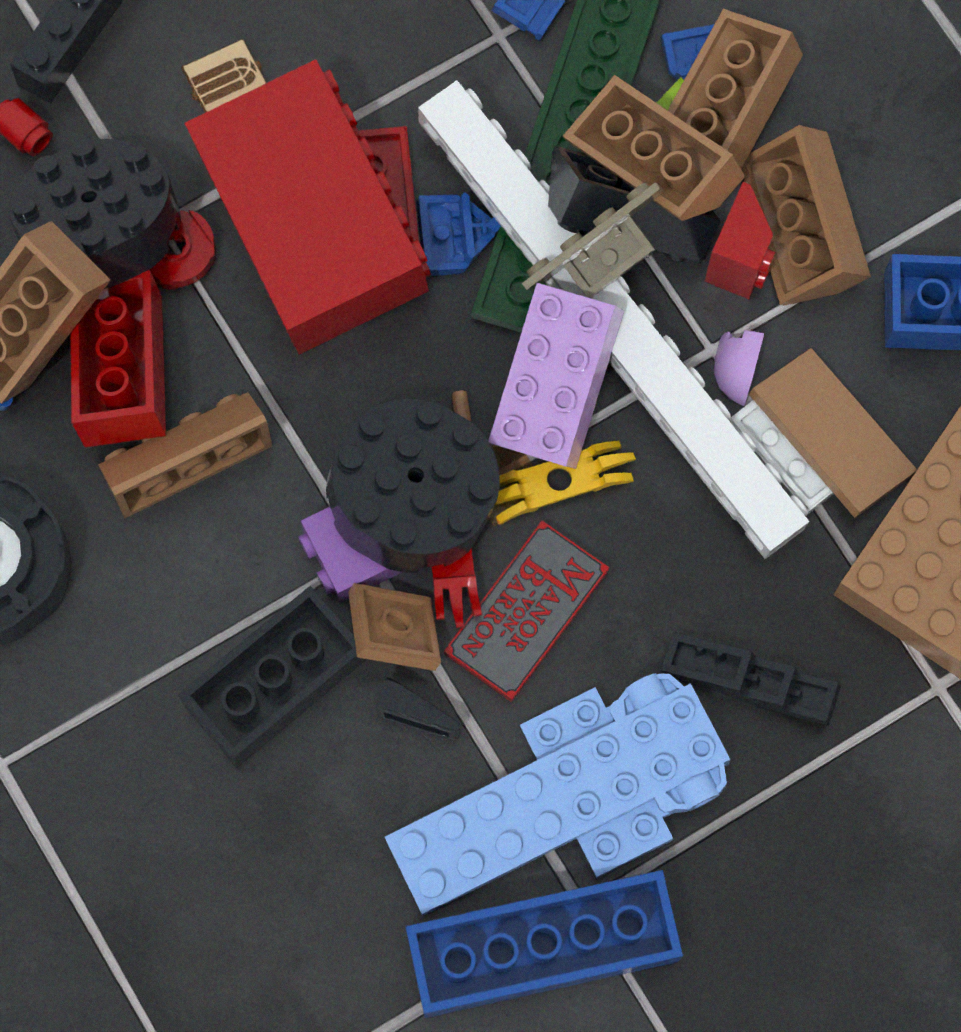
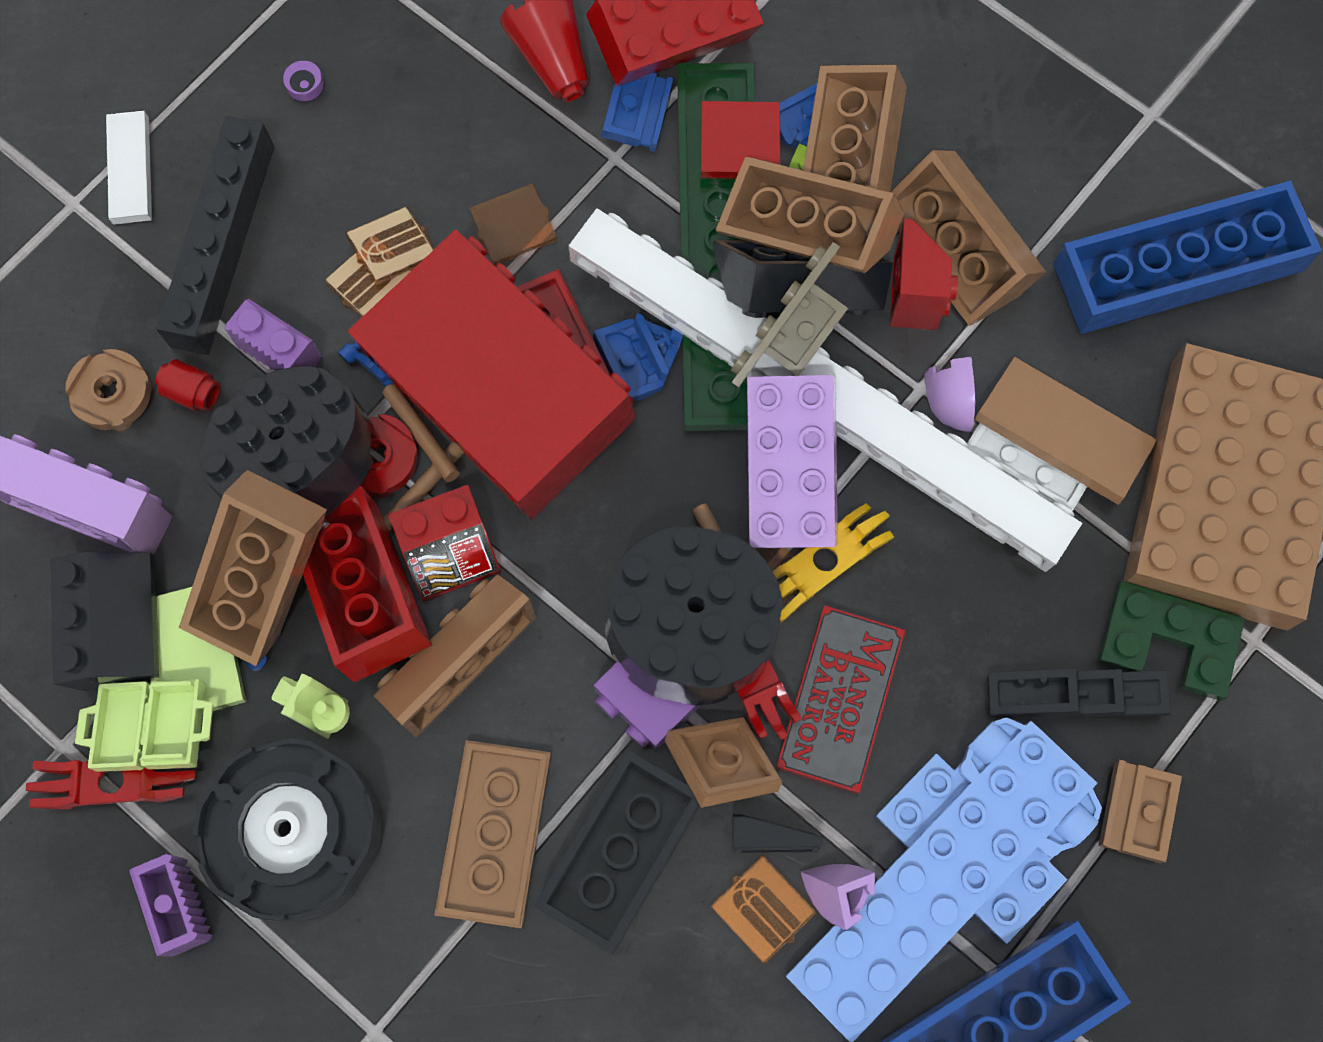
camera: 15 degrees left, 0 degrees up
none -> medium lavender brick [225,299,322,371]
none -> yellowish green hips [272,674,350,739]
none -> blue piece [338,342,394,387]
none -> piece [345,206,434,285]
none -> medium nougat bar [382,384,460,482]
none -> medium nougat bar [384,442,464,534]
none -> slope [388,485,502,602]
none -> medium nougat tile [434,740,552,929]
none -> clear orange piece [469,184,557,265]
none -> red tile [701,101,780,179]
none -> clear orange piece [710,855,816,964]
none -> lavender brick [800,864,875,930]
none -> dark green plate [1097,581,1245,701]
none -> medium nougat plate [1098,759,1182,863]

